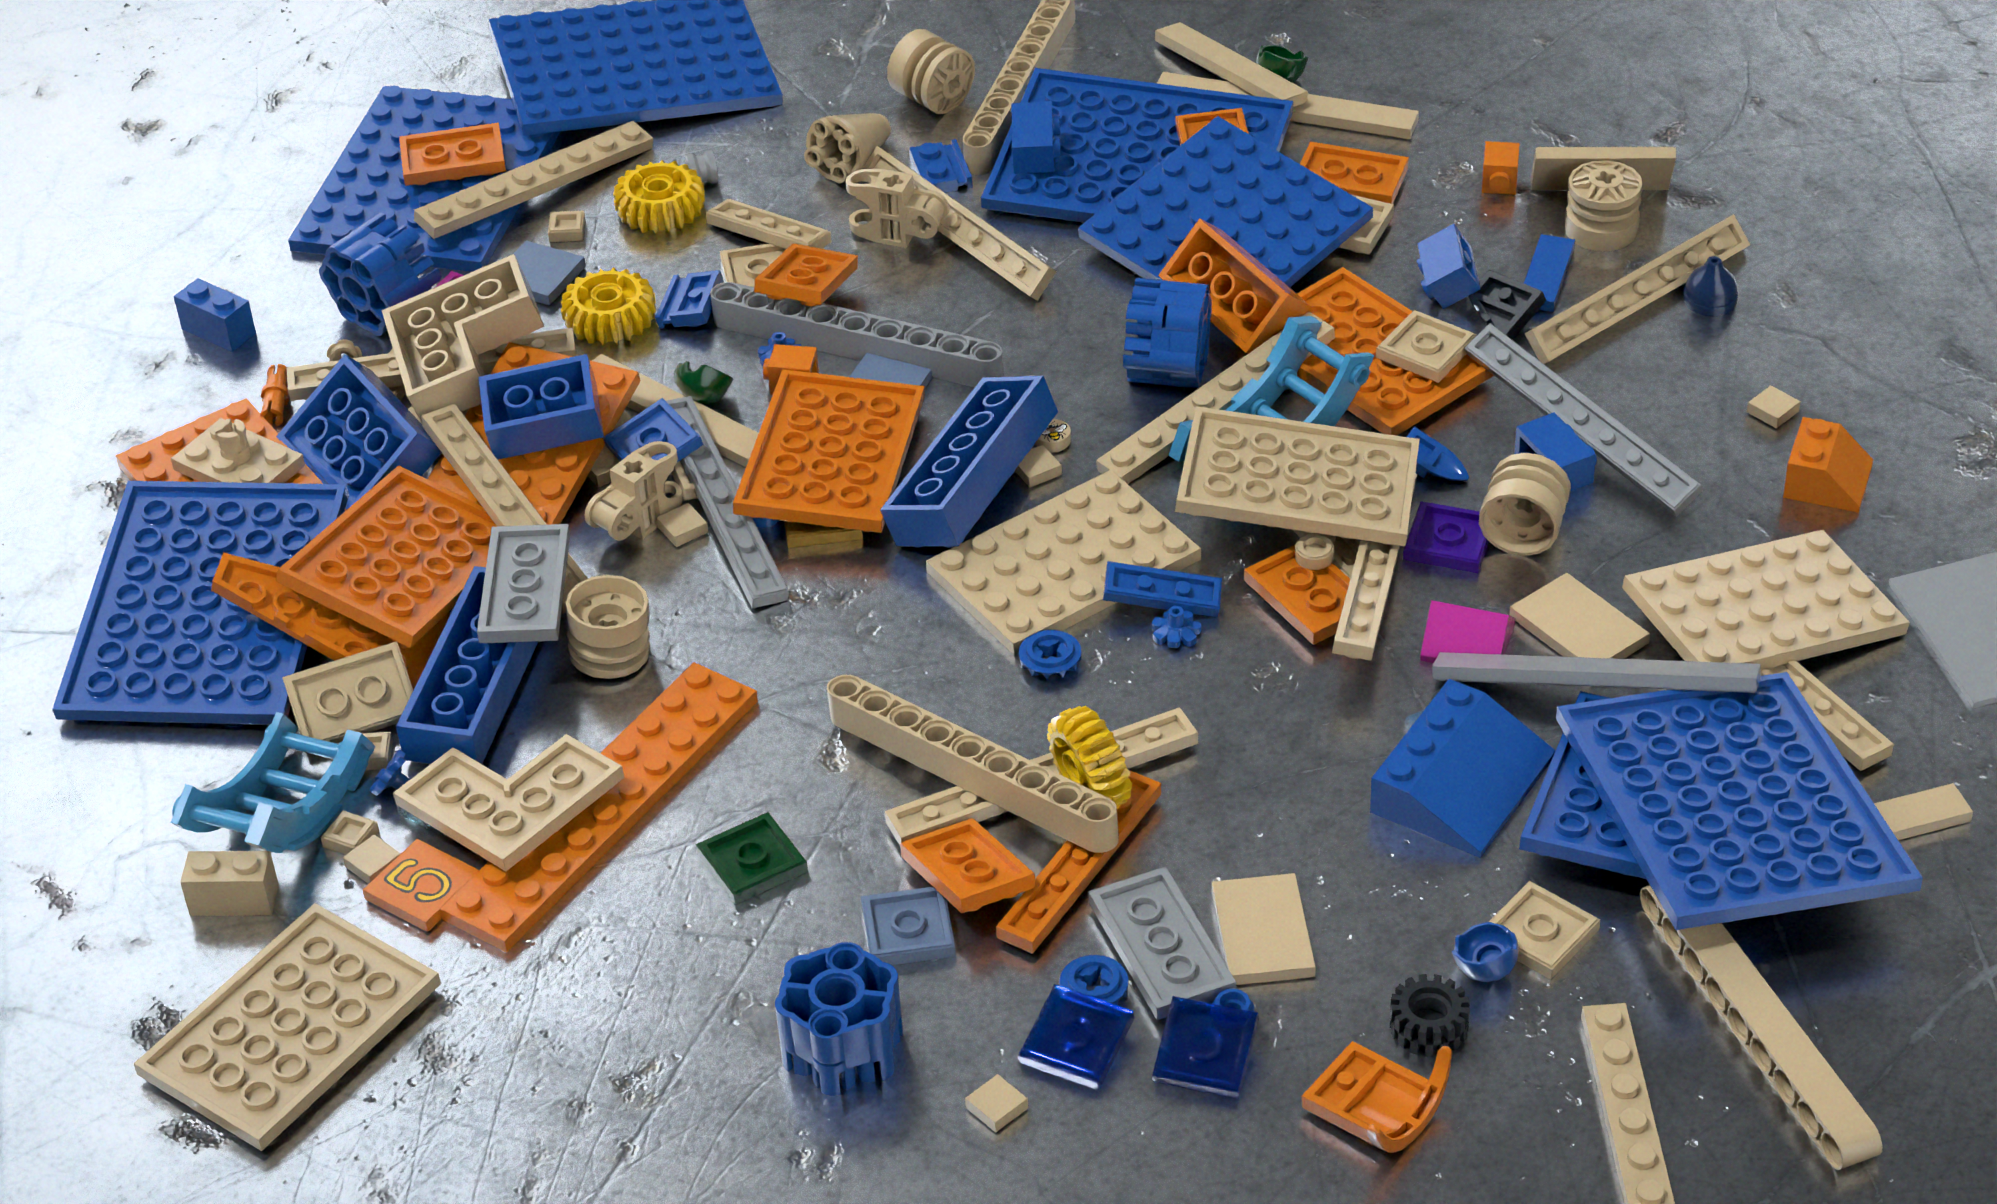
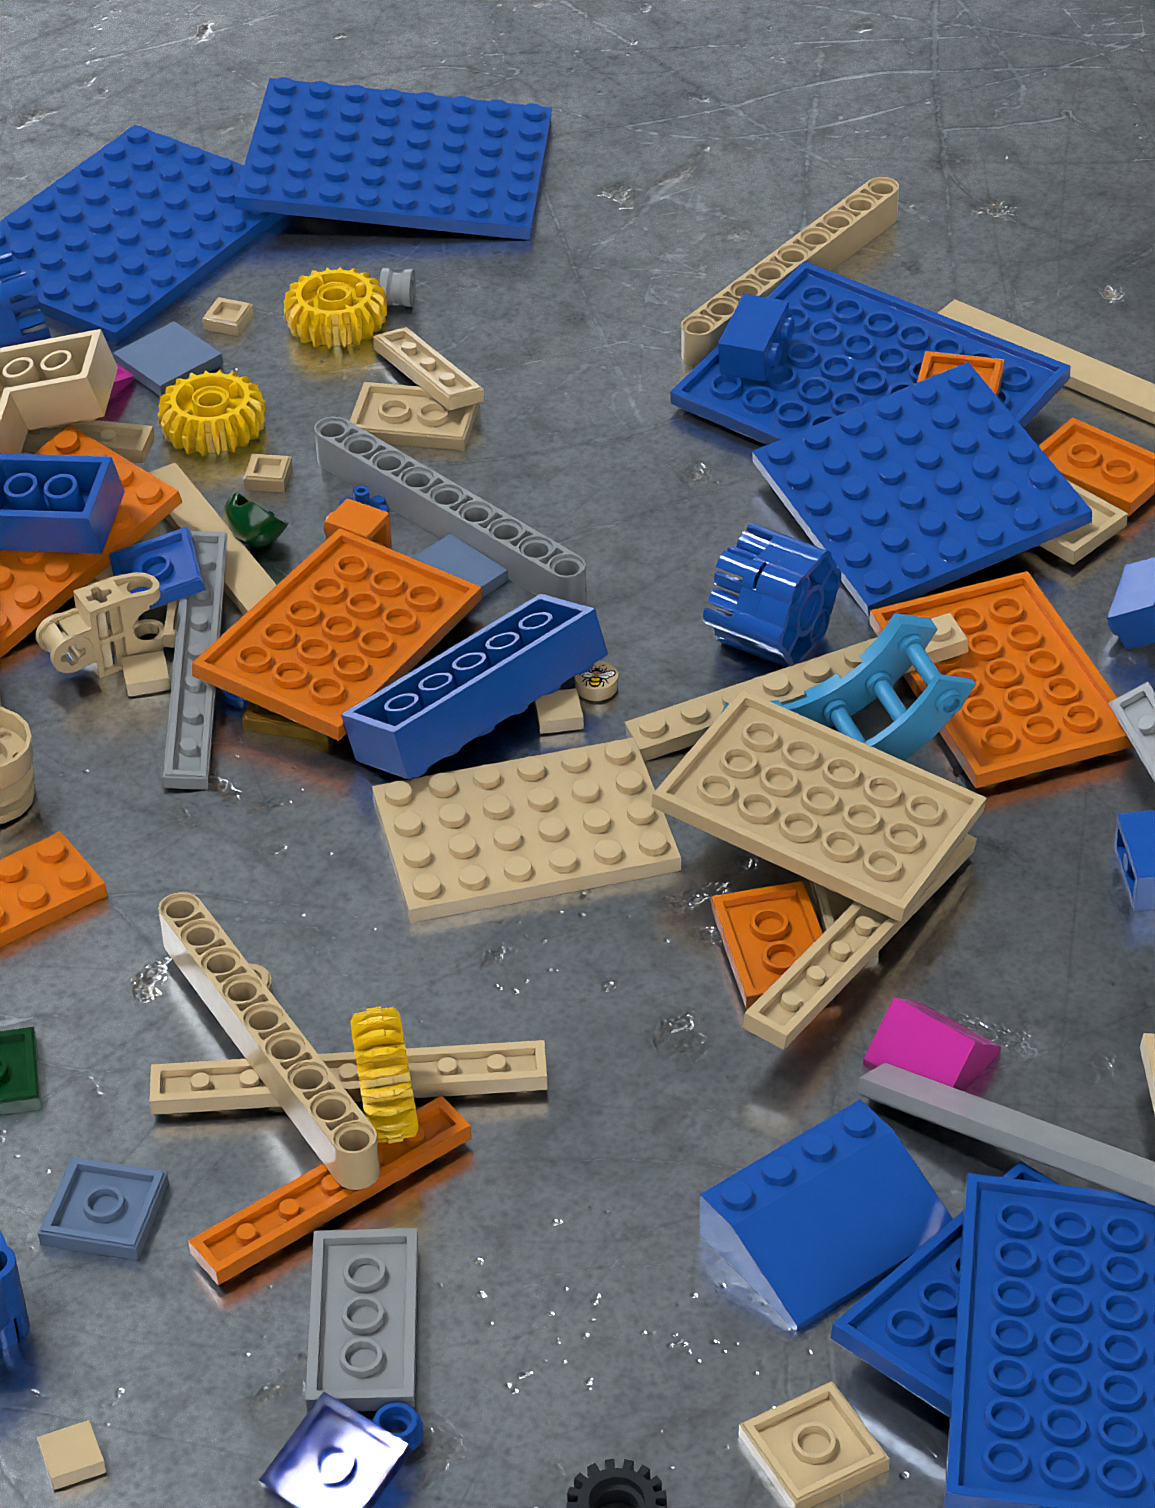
camera: 20 degrees right, 0 degrees up
orange plate [399,123,506,186] -> none
tan plate [414,121,653,239] -> none
blue plate [655,270,724,329] -> none
orange plate [754,243,858,306] -> none
tan cone [804,113,891,183] -> none
tan piece [846,169,949,248] -> none
tan plate [862,146,1057,301] -> none
tan wheel [887,29,975,114] -> none
orange plate [900,818,1035,913] -> none
blue plate [909,139,973,193] -> none
clear blue tile [1018,984,1135,1090] -> none
blue gear [1019,630,1082,680] -> none
blue gear [1059,955,1128,1013] -> none
blue tile [1103,561,1222,617] -> none
blue plant [1152,606,1201,648] -> none
tan tile [1155,22,1308,107] -> none
orange slope [1158,218,1311,354] -> none
tan tile [1212,873,1316,985] -> none
dark green hair [1256,45,1308,82] -> none
tan tile [1295,534,1334,570] -> none
tan tile [1376,310,1477,383] -> none
dark purple tile [1403,501,1489,573] -> none
blue plate [1407,426,1469,481] -> none
blue hair [1452,922,1519,983] -> none
tan wheel [1479,453,1571,556] -> none
tan tile [1509,573,1650,659] -> none
none -> tan tile [244,454,293,493]

